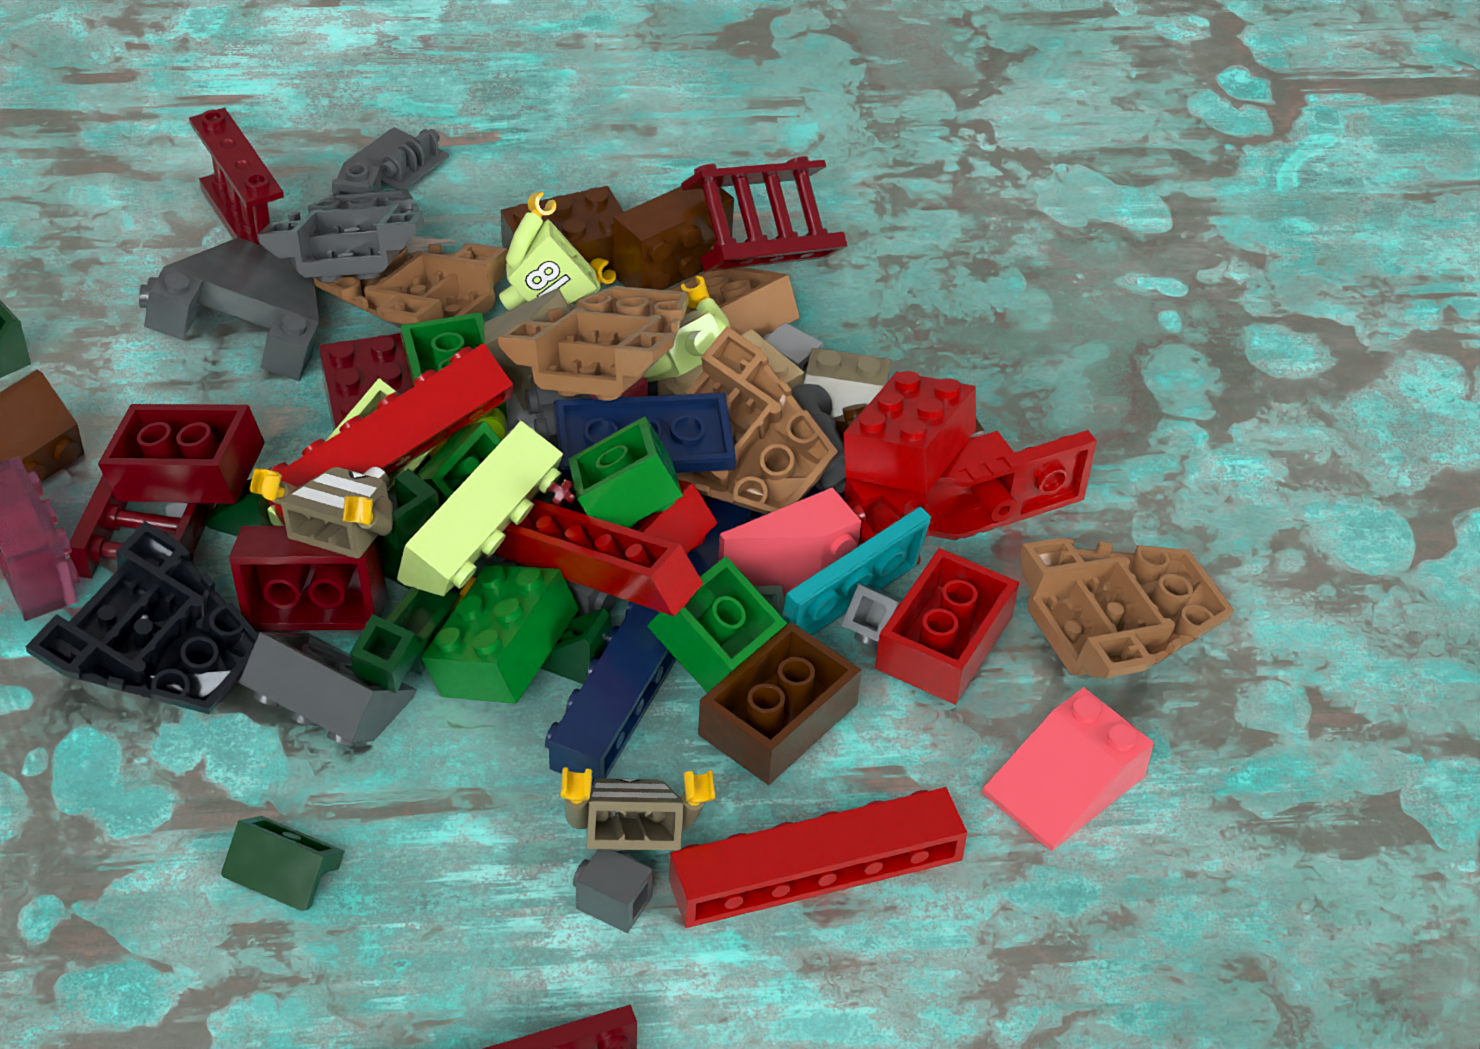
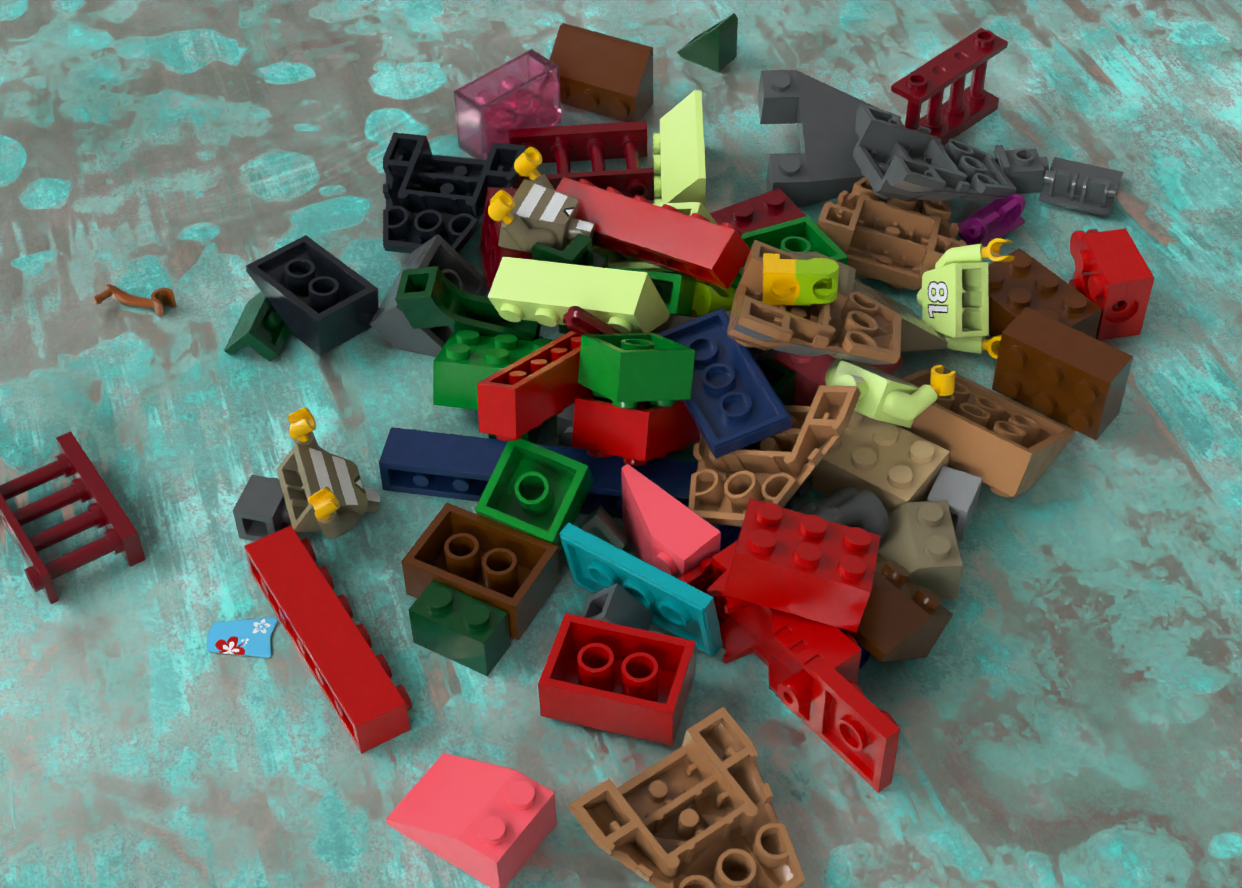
camera: 80 degrees right, 0 degrees up
dark red brick [98,404,265,504] -> none
dark red fence [681,156,848,272] -> none
none -> dark orange piece [93,284,177,317]
none -> medium azure sticker [207,617,277,658]
none -> black slope [246,235,379,356]
none -> dark green brick [409,580,511,677]
none -> yellowish green slope [653,90,706,207]
none -> leg [763,253,839,305]
none -> magenta hinge [957,194,1026,247]
none -> red brick [1069,228,1154,341]

